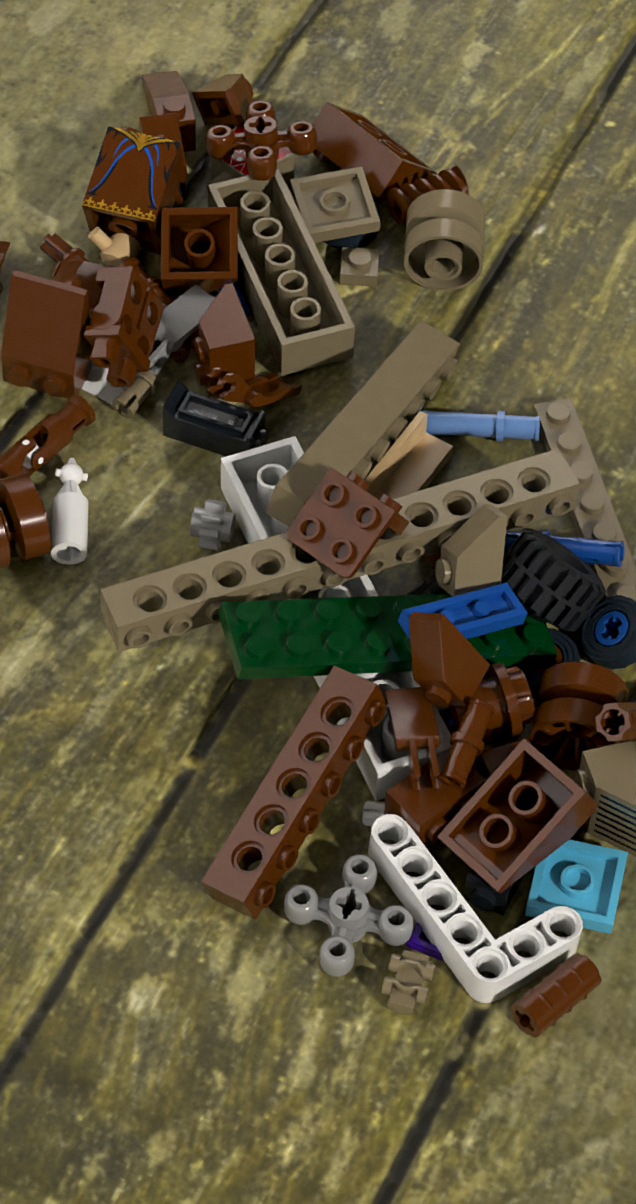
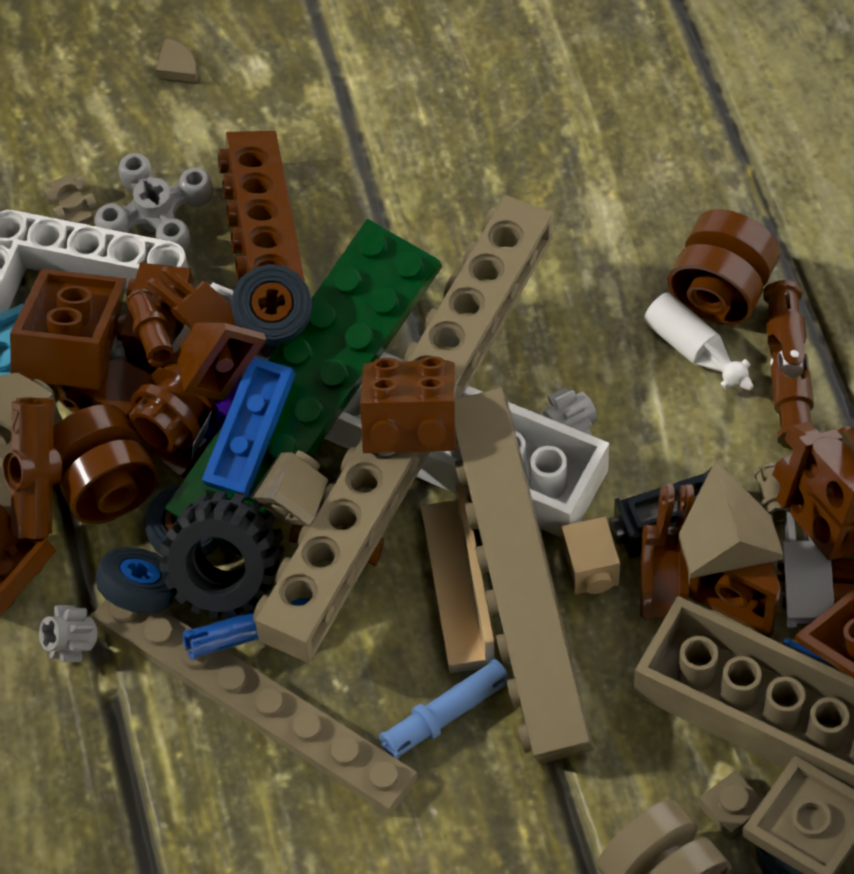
camera: 145 degrees right, 5 degrees up
none -> dark tan tile [156,38,198,83]
none -> black bush [231,264,312,346]
none -> tan brick [561,516,620,595]
none -> dark tan slope [679,460,783,578]

